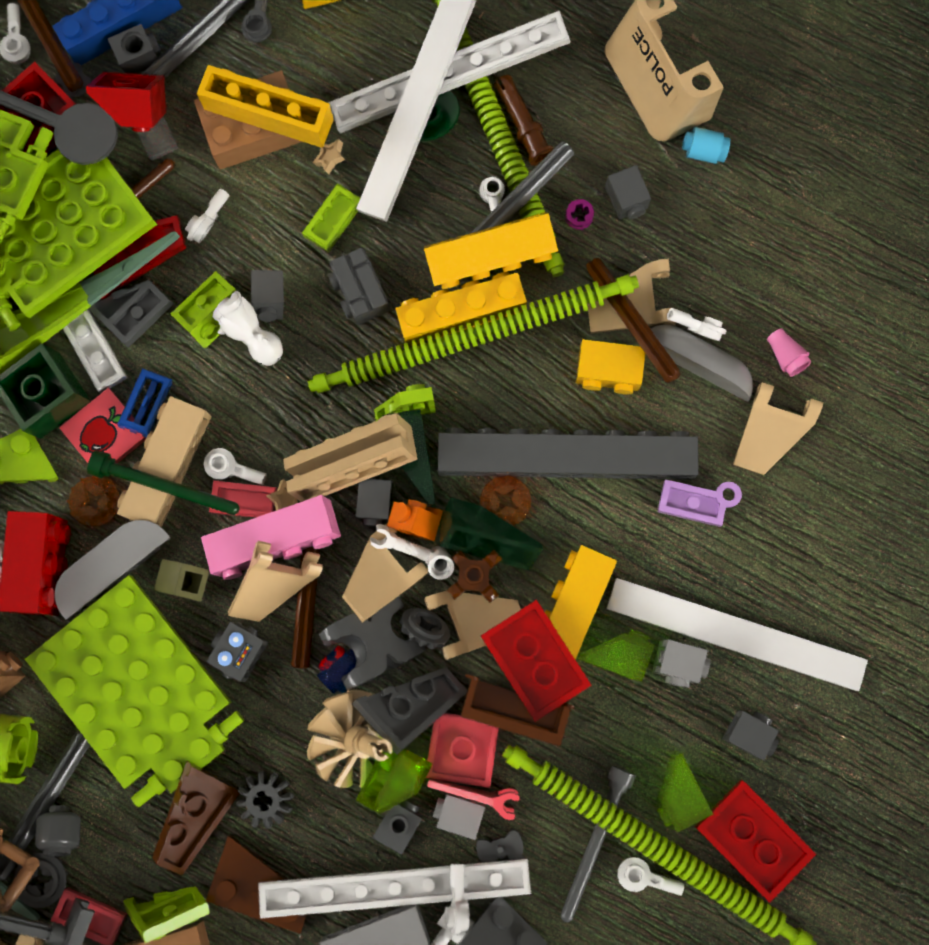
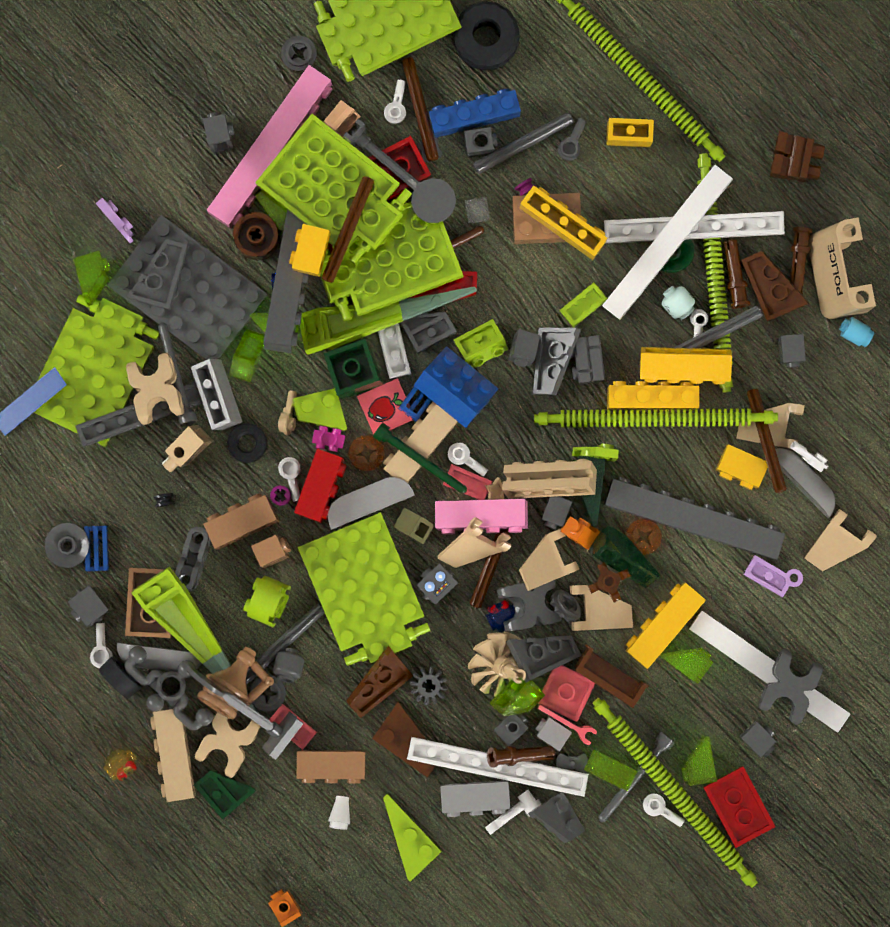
camera: 10 degrees right, 5 degrees up
red slope [86,72,166,132] -> none
lime wing [123,886,210,944] -> none
white plate [185,189,229,243] -> none
white animal [213,291,283,366] -> none
tan piece [312,139,345,174] -> none
white brick [370,524,454,580] -> none
white plate [445,864,469,935] -> none
red plate [480,600,592,722] -> none
magenta bush [565,199,594,230] -> none
light grey brick [652,639,711,688] -> none
bright pink cone [767,328,812,377] -> none
none -> dark pink piece [312,426,345,452]
none -> blue brick [414,346,498,428]
none -> reddish brown pin [487,746,555,768]
none -> dark grey wing [533,328,581,396]
none -> clear neon green slope [584,750,638,791]
none -> light aqua head [662,286,695,320]
none -> reddish brown wing [741,251,809,321]
none -> dark grey piece [758,648,823,725]
none -> reddish brown pin [790,227,813,295]

